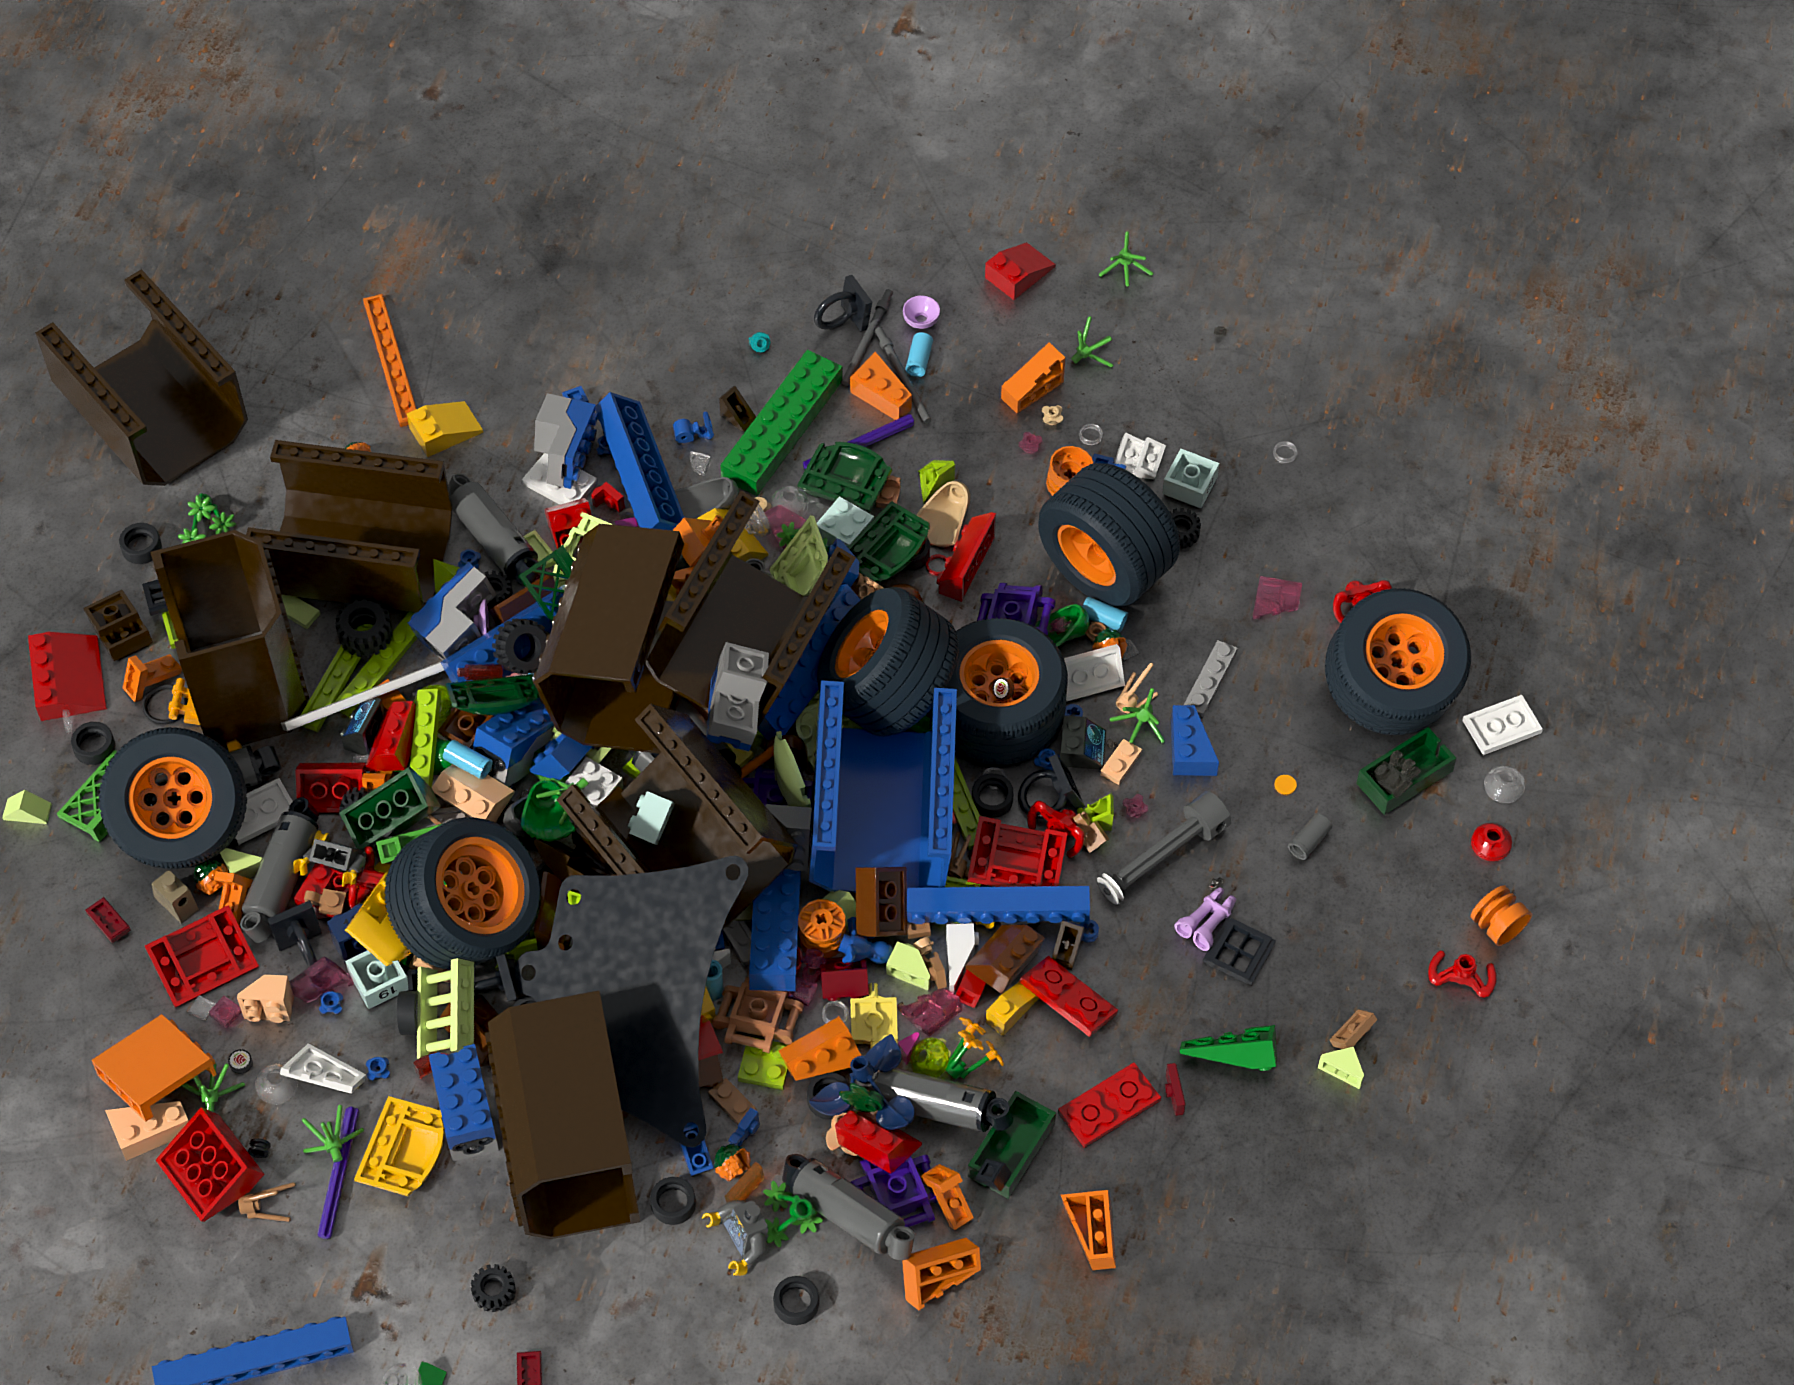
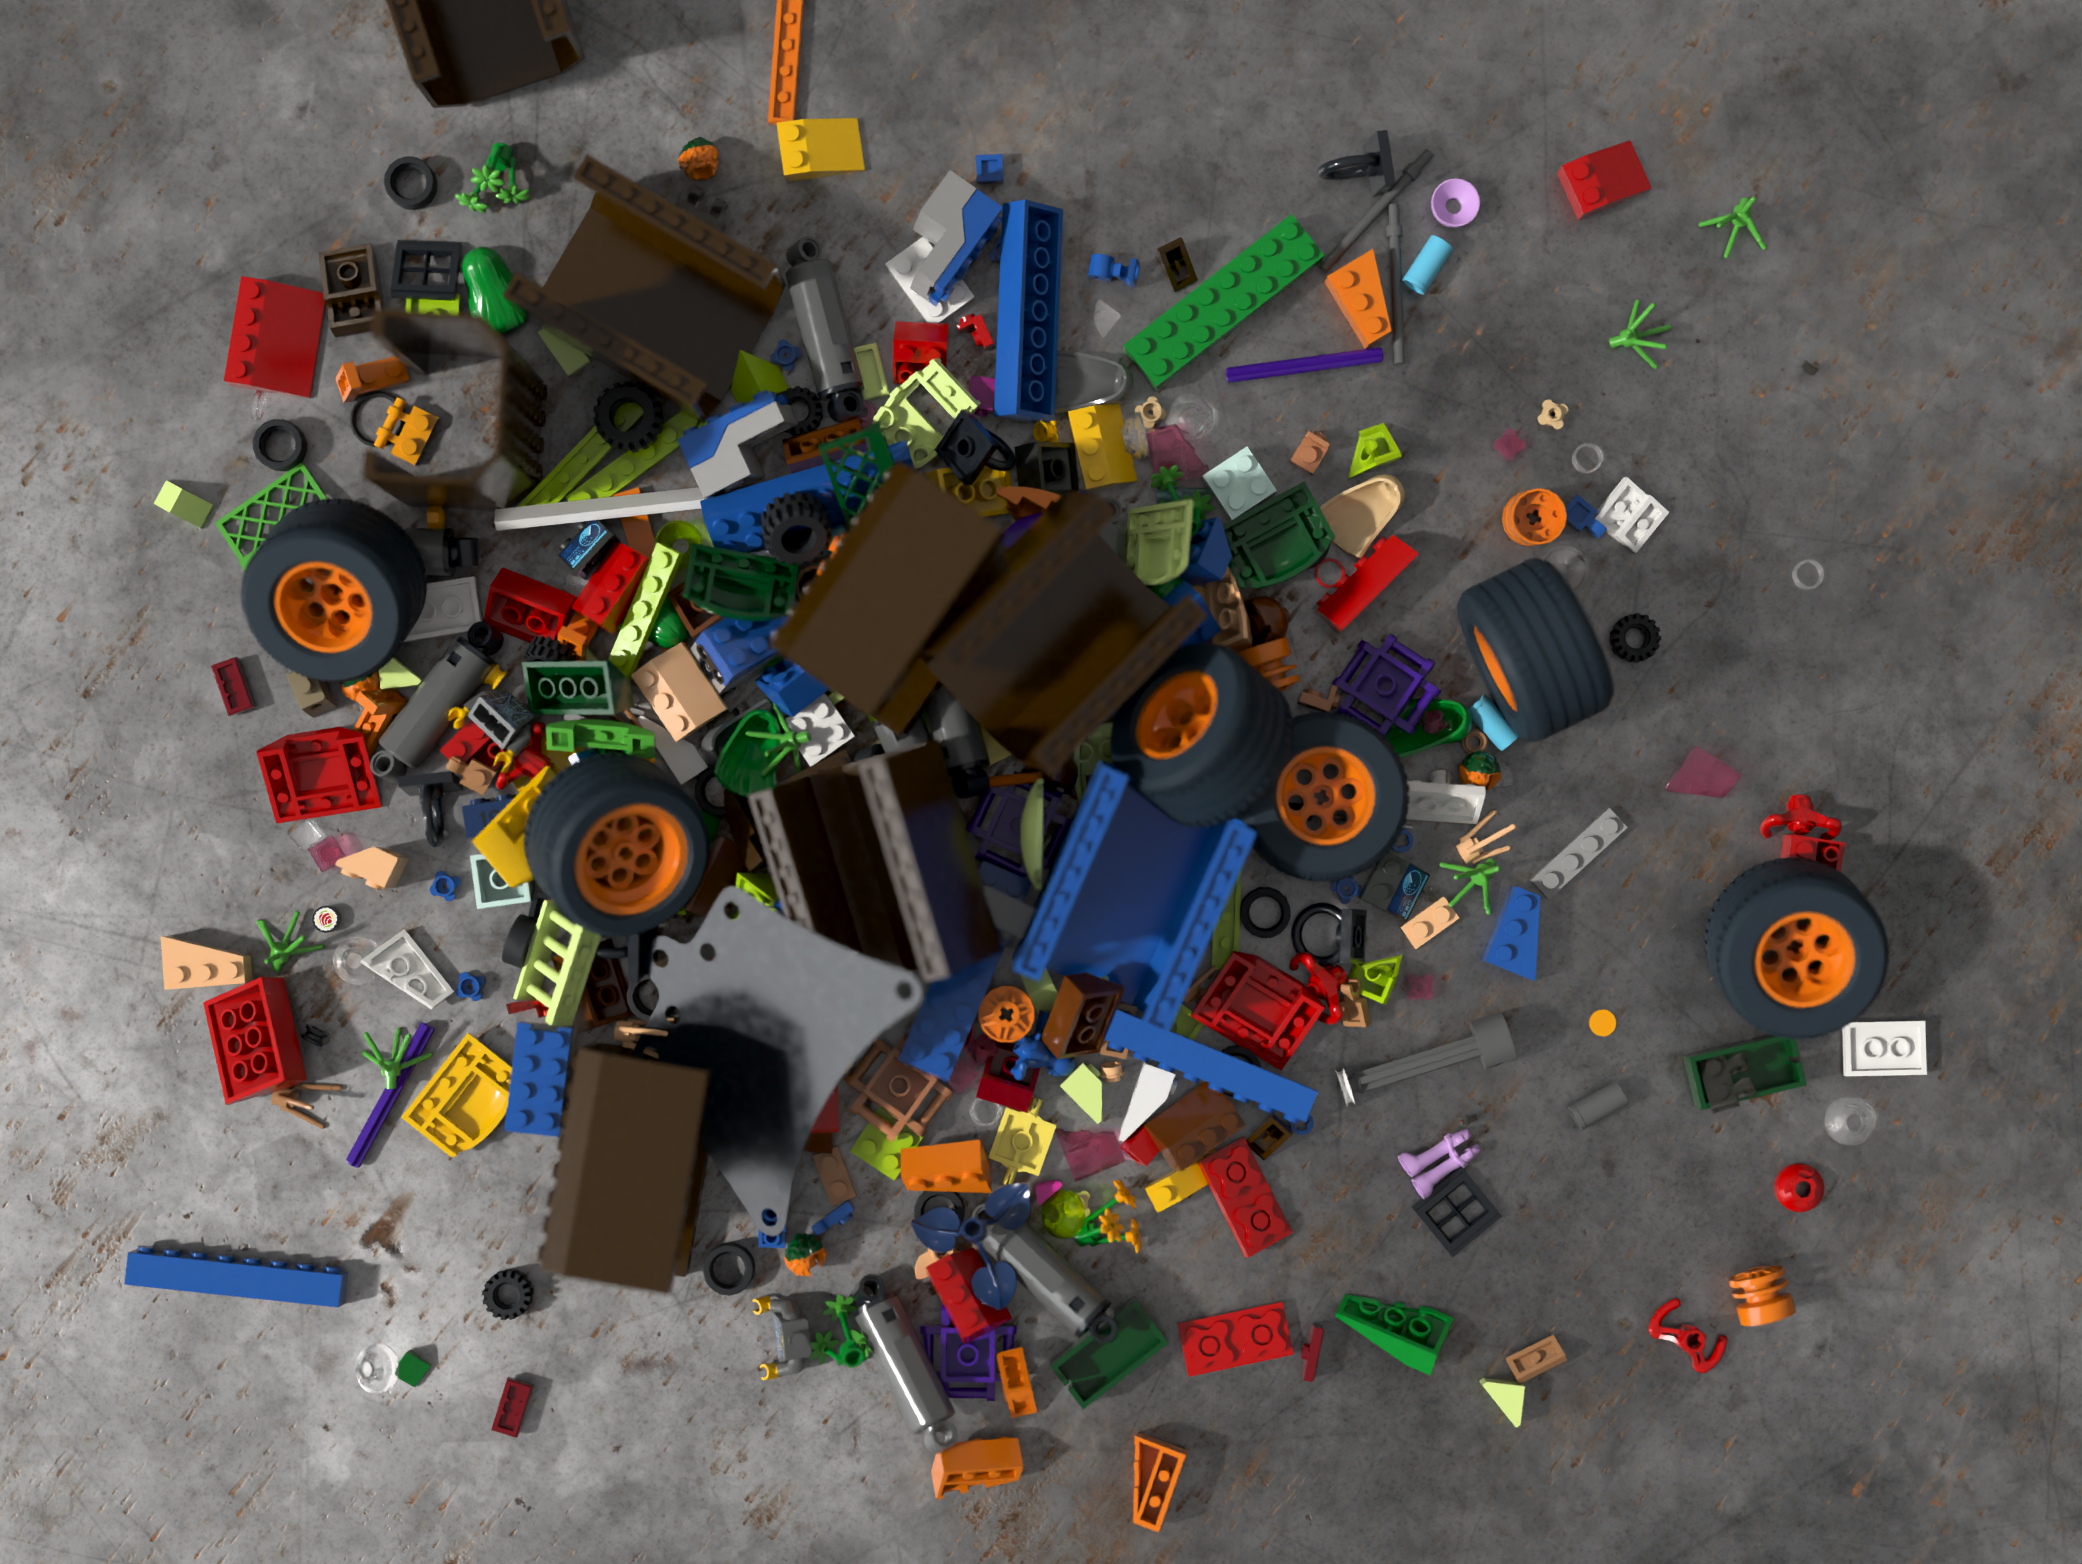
camera: 25 degrees right, 30 degrees up
orange panel [91,1014,217,1122] -> none
clear pink slope [289,956,354,1003] -> none
medium azure pin [443,740,493,780] -> none
clear red cylinder [457,664,503,680] -> none
lavender dish [474,599,489,636] -> none
light aqua brick [627,791,675,845] -> none
orange brick [673,515,732,567] -> none
light grey piece [706,642,769,751] -> none
clear orange tile [725,1162,765,1203] -> none
teal plate [748,332,771,352] -> none
black tyre [773,1276,819,1325] -> none
dark green slope [797,442,892,513] -> none
dark green plate [839,1083,884,1113] -> none
medium nougat plate [922,952,947,989] -> none
black slope [975,1159,1012,1192] -> none
tile [993,677,1014,700] -> none
orange wedge [1001,342,1065,414] -> none
light aqua brick [1162,449,1219,508] -> none

